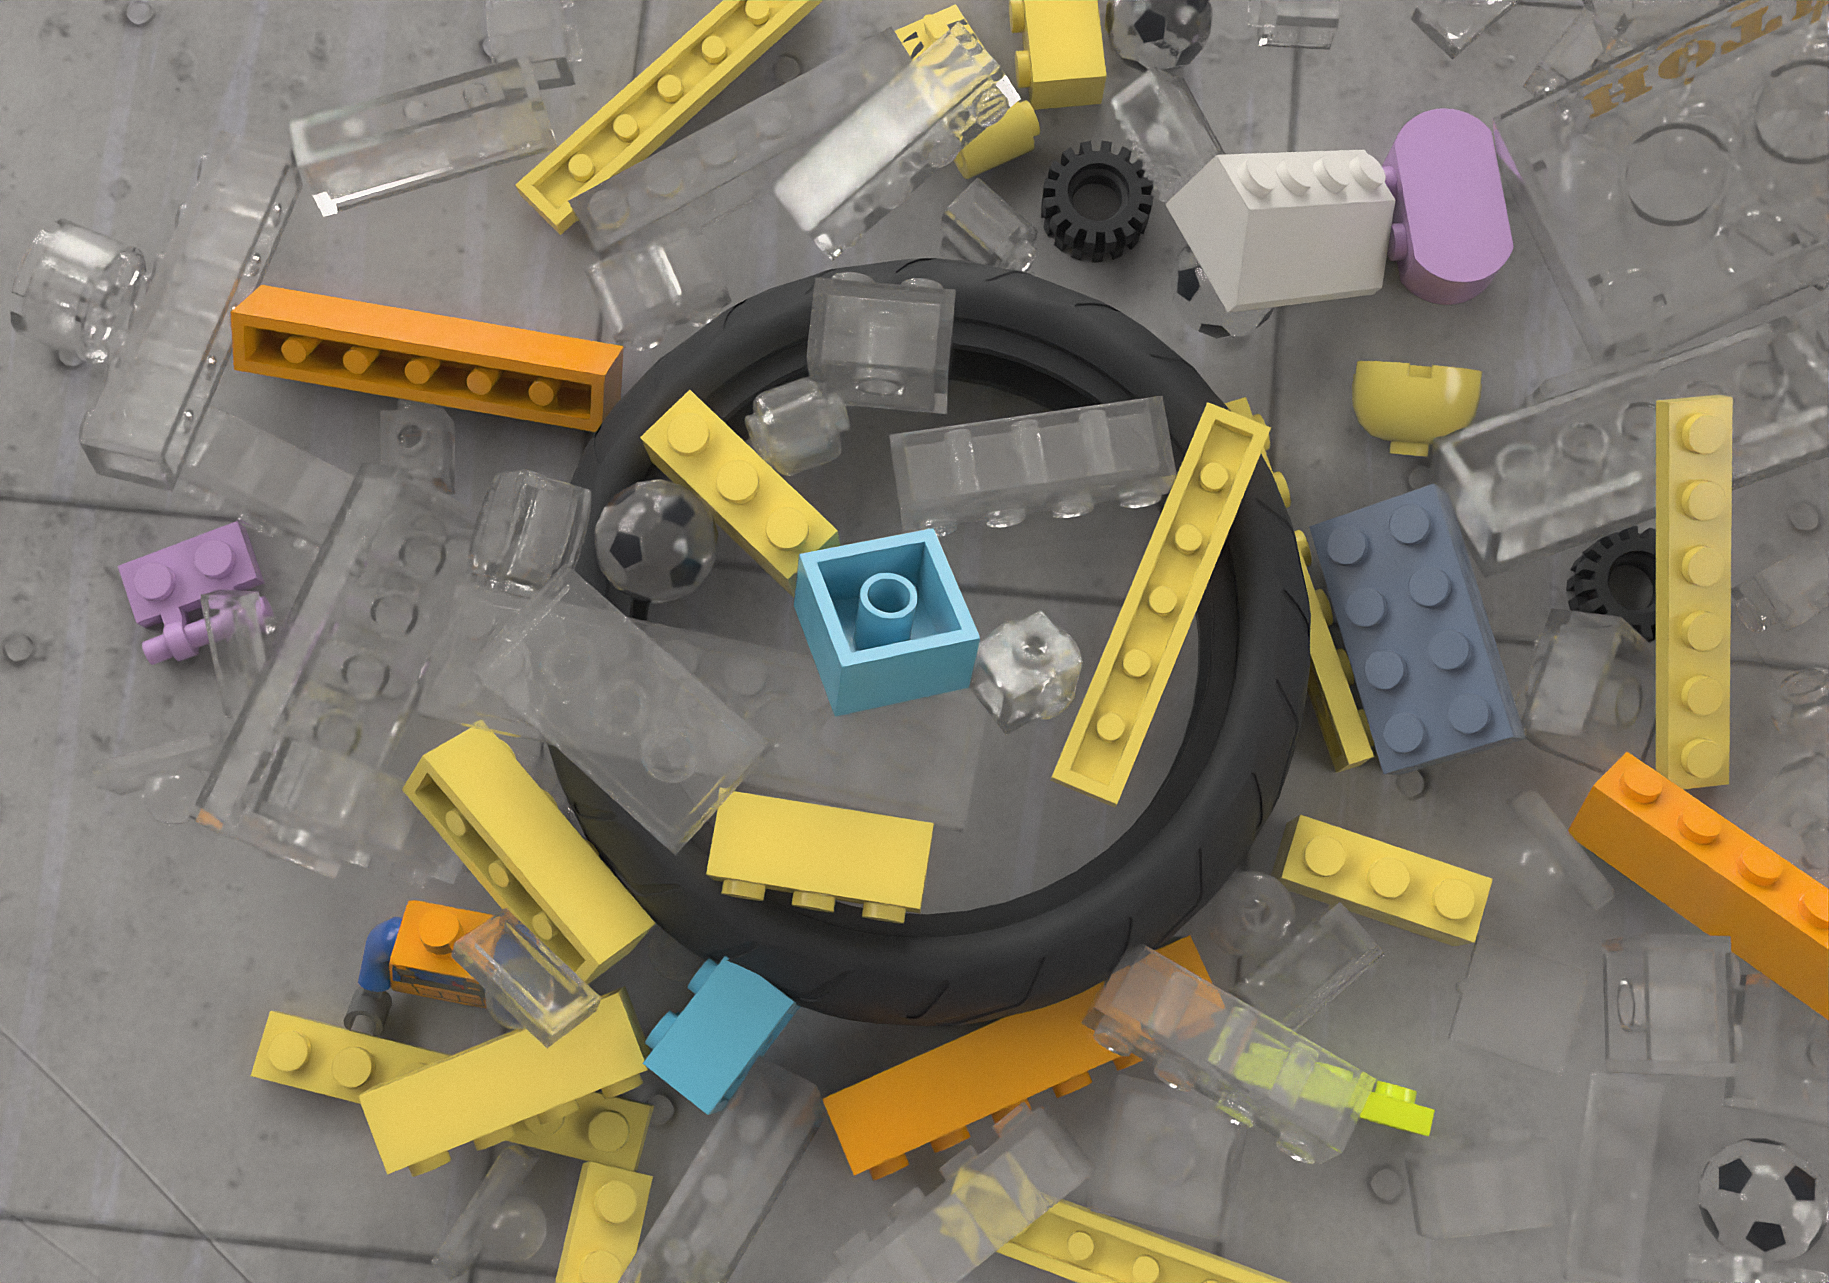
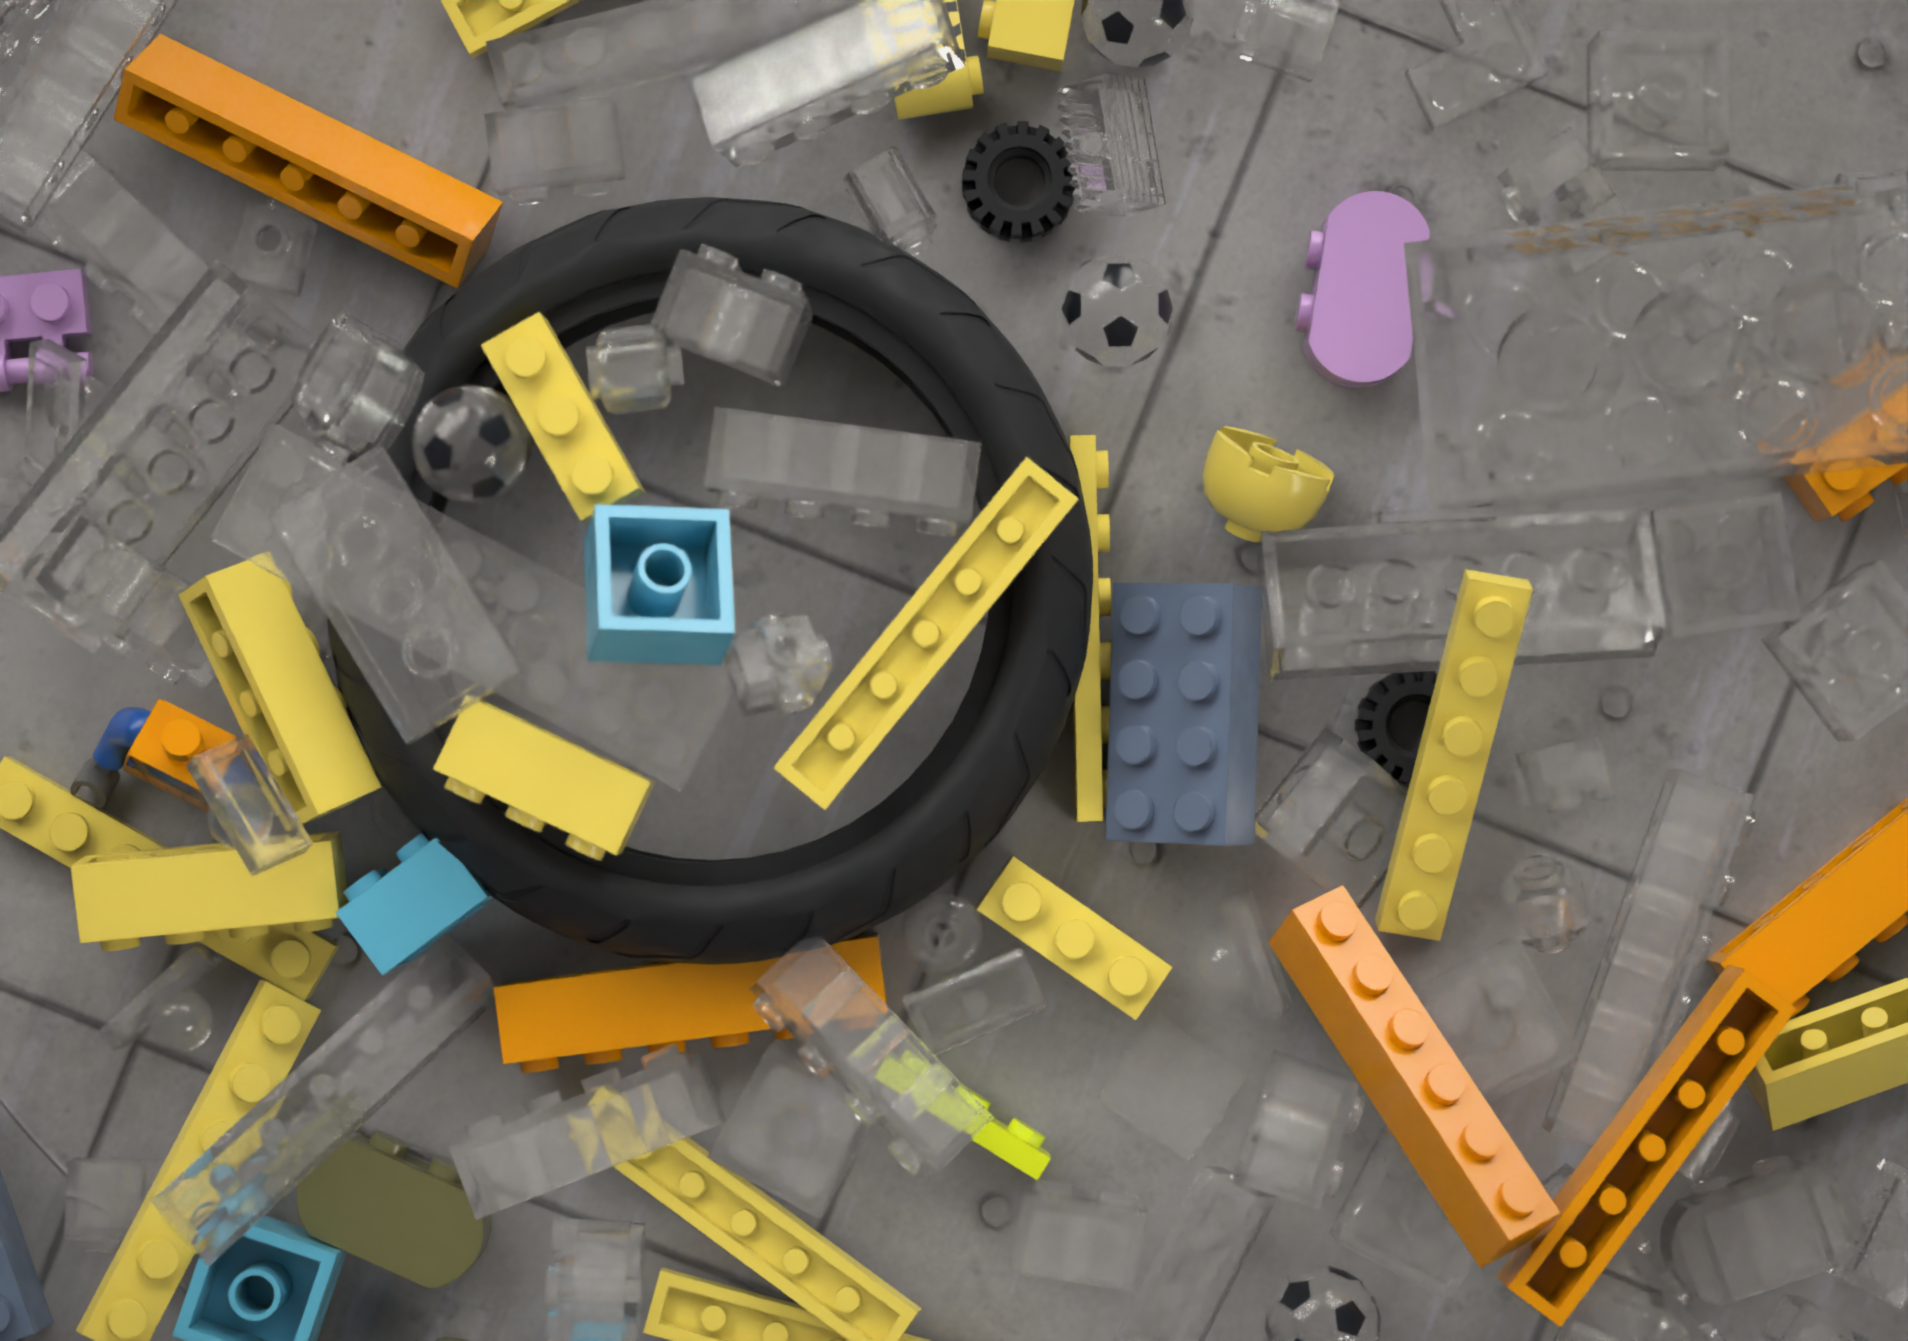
camera: 15 degrees right, 10 degrees up
white slope [1165,150,1395,313] -> none

